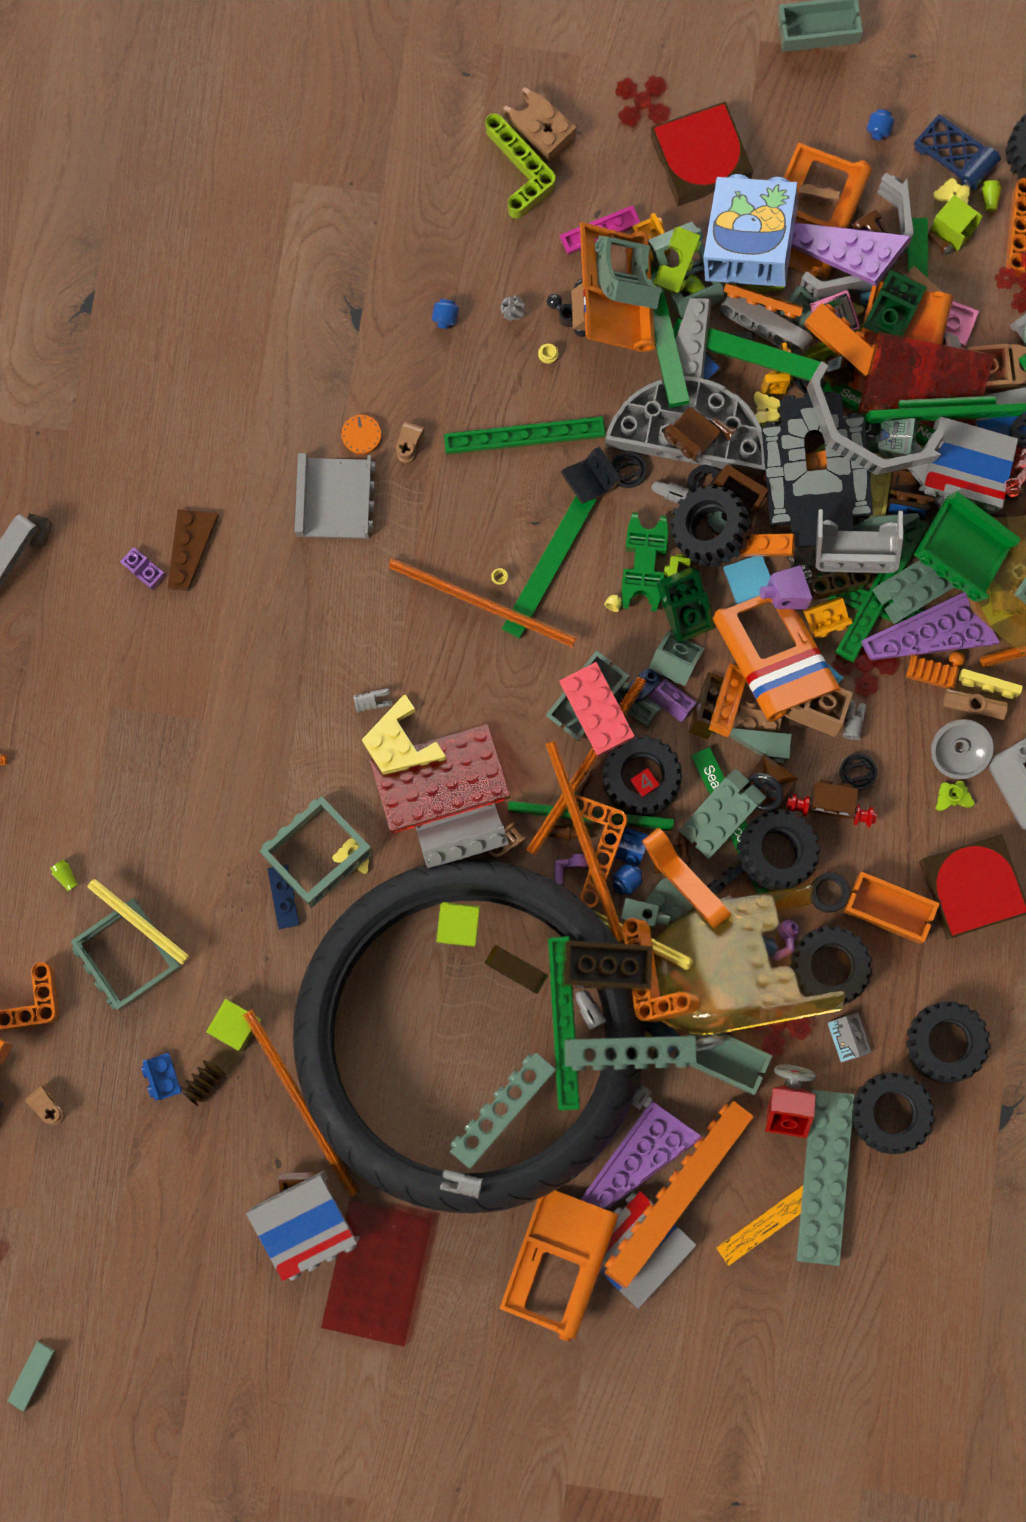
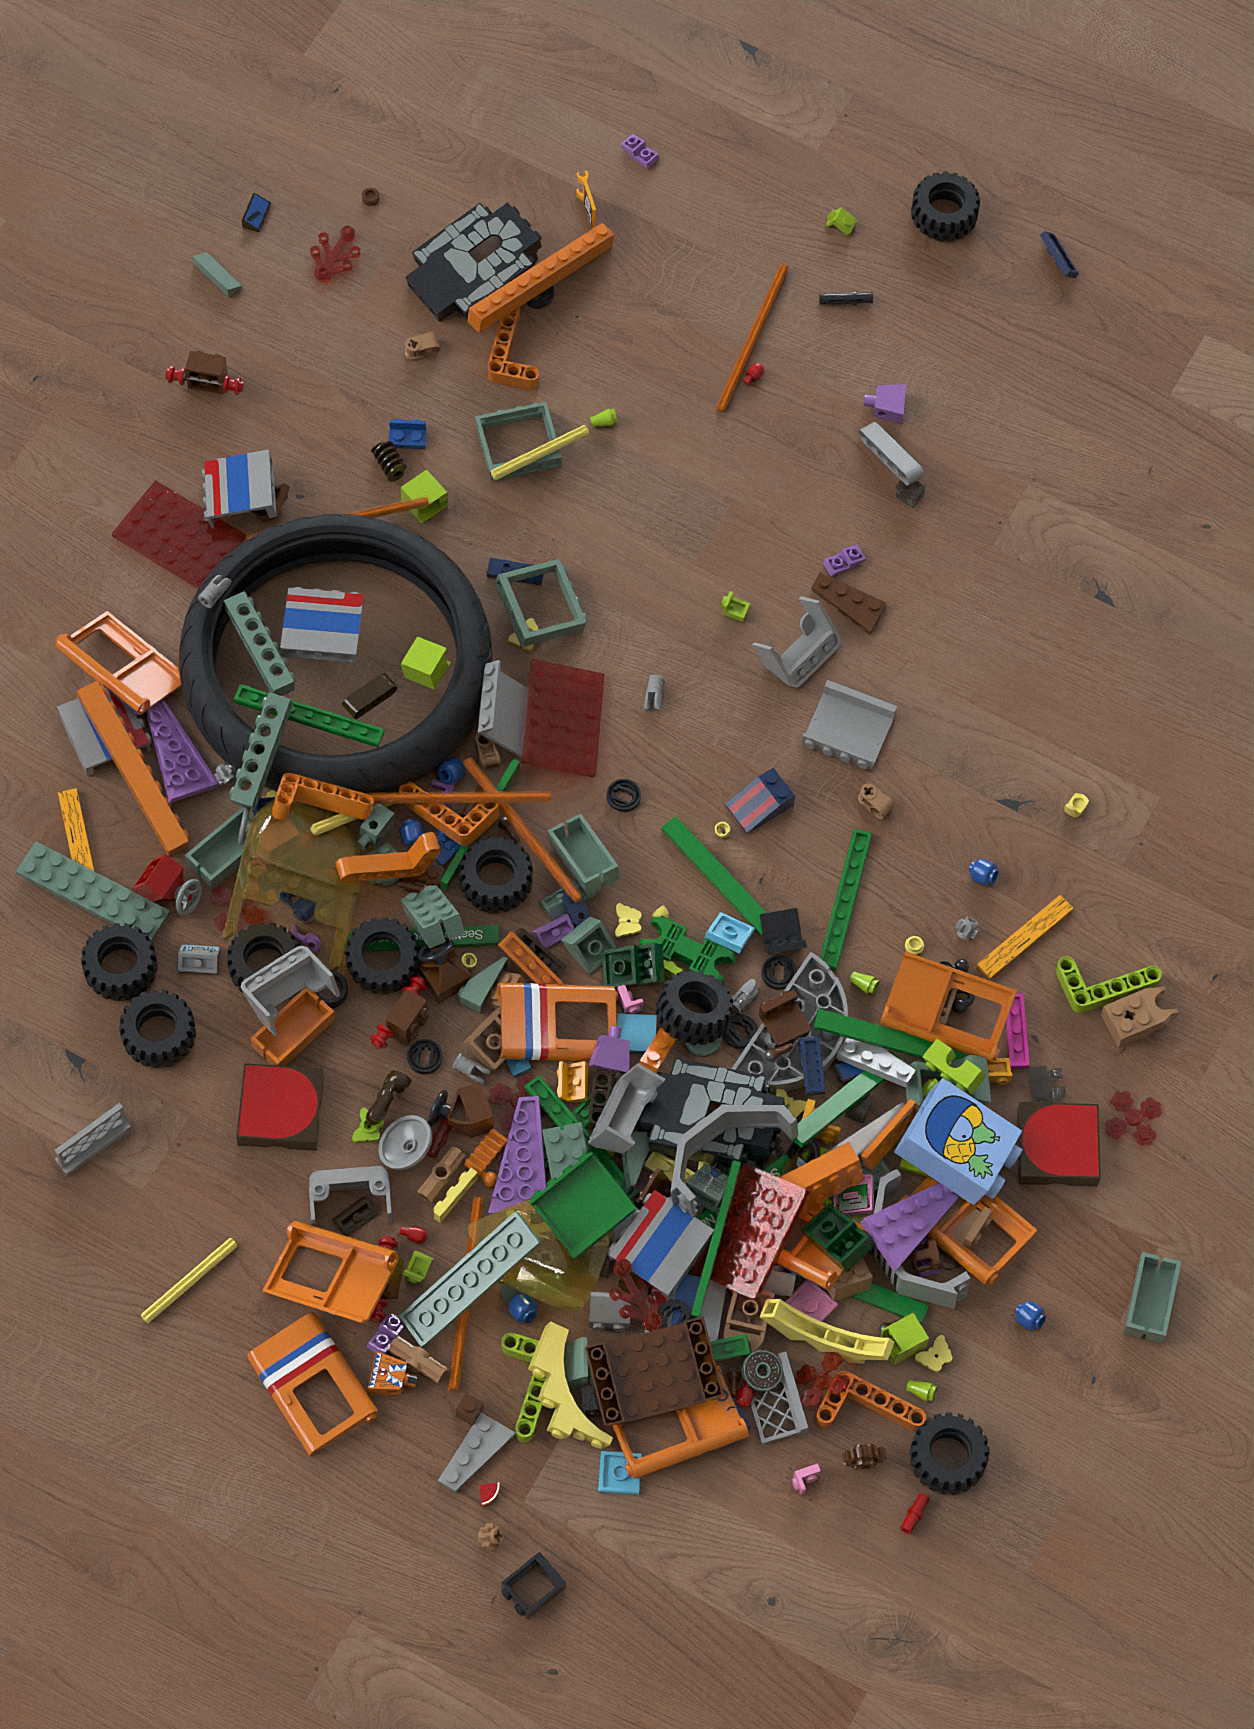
camera: 105 degrees right, 15 degrees down
orange tile [341,415,382,455] -> none
light yellow wing [362,694,446,775] -> none
orange axle [389,558,577,648] -> none
coral brick [559,662,635,757] -> none
dark brown brick [562,941,653,992] -> none
light grey hinge [575,990,606,1030] -> none
sand green window [595,236,661,309] -> none
red tile [630,768,660,798] -> none
black wing [707,865,743,895] -> none
reddish brown panel [712,464,768,514] -> none
green axle [898,396,997,409] -> none
dark blue piece [914,114,1001,190] -> none
none -> reddish brown brick [165,351,244,395]
none -> light grey windscreen [241,946,340,1037]
none -> panel [280,587,365,663]
none -> dark brown piece [366,1070,412,1125]
none -> clear red pin [427,1119,453,1158]
none -> reddish brown piece [428,1082,494,1138]
none -> blue head [438,758,466,785]
none -> light yellow hinge [461,953,477,970]
none -> black piece [607,779,641,812]
none -> light yellow animal [615,903,642,938]
none -> bright pink bracket [617,985,644,1014]
none -> medium azure tile [705,912,755,954]
none -> lime bracket [721,591,750,622]
none -> dark blue slope [725,767,795,834]
none -> light grey windscreen [752,596,841,688]
none -> light yellow arch [760,1299,894,1364]
none -> dark blue plate [799,1037,826,1096]
none -> lime cone [850,971,880,995]
none -> light orange tile [976,895,1073,980]
none -> clear smoke plate [1027,1066,1066,1103]
none -> light yellow hair [1064,793,1090,818]

